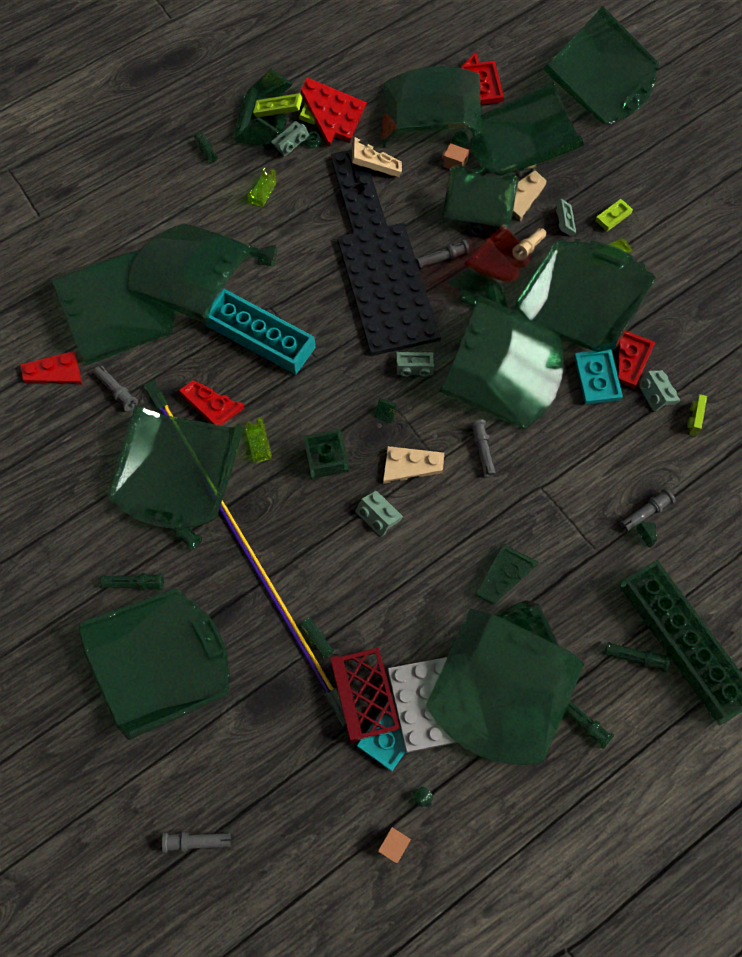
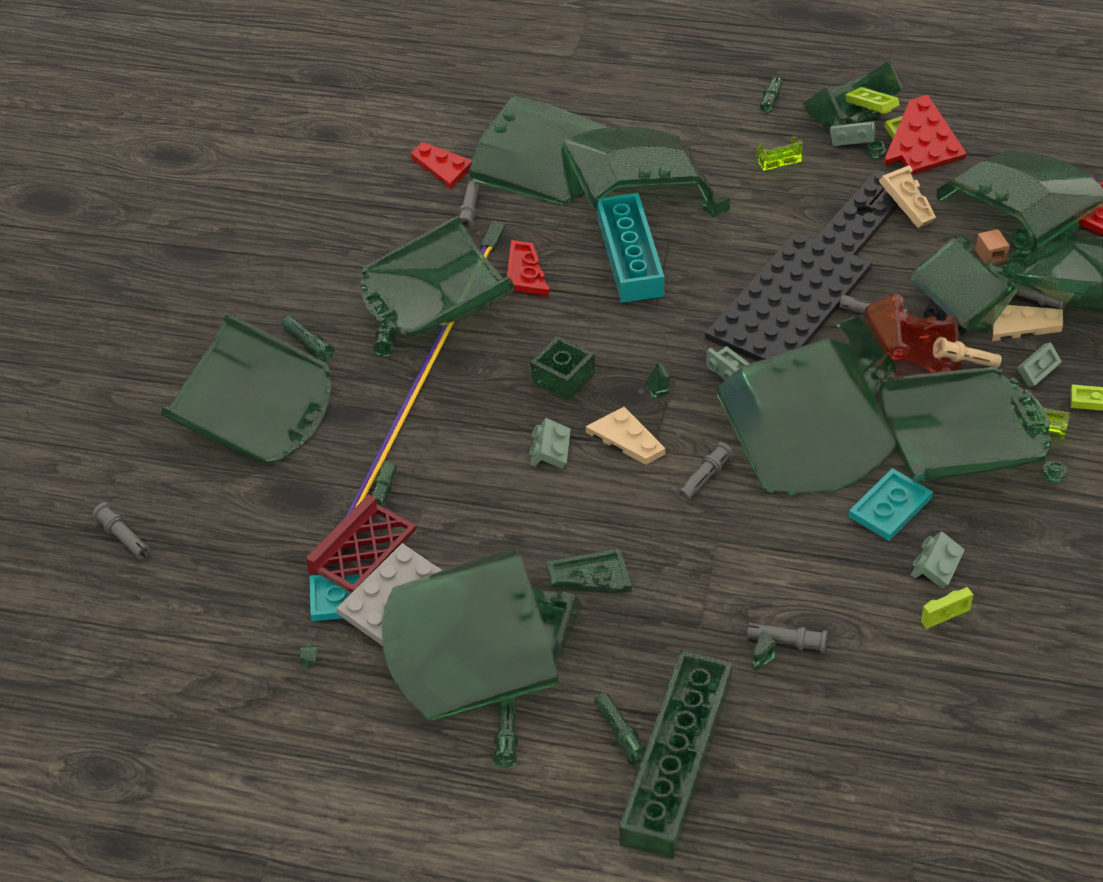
camera: 50 degrees right, 20 degrees down
clear neon green hinge [246,417,272,463] -> none
nougat panel [378,827,411,863] -> none
red wing [618,329,655,389] -> none

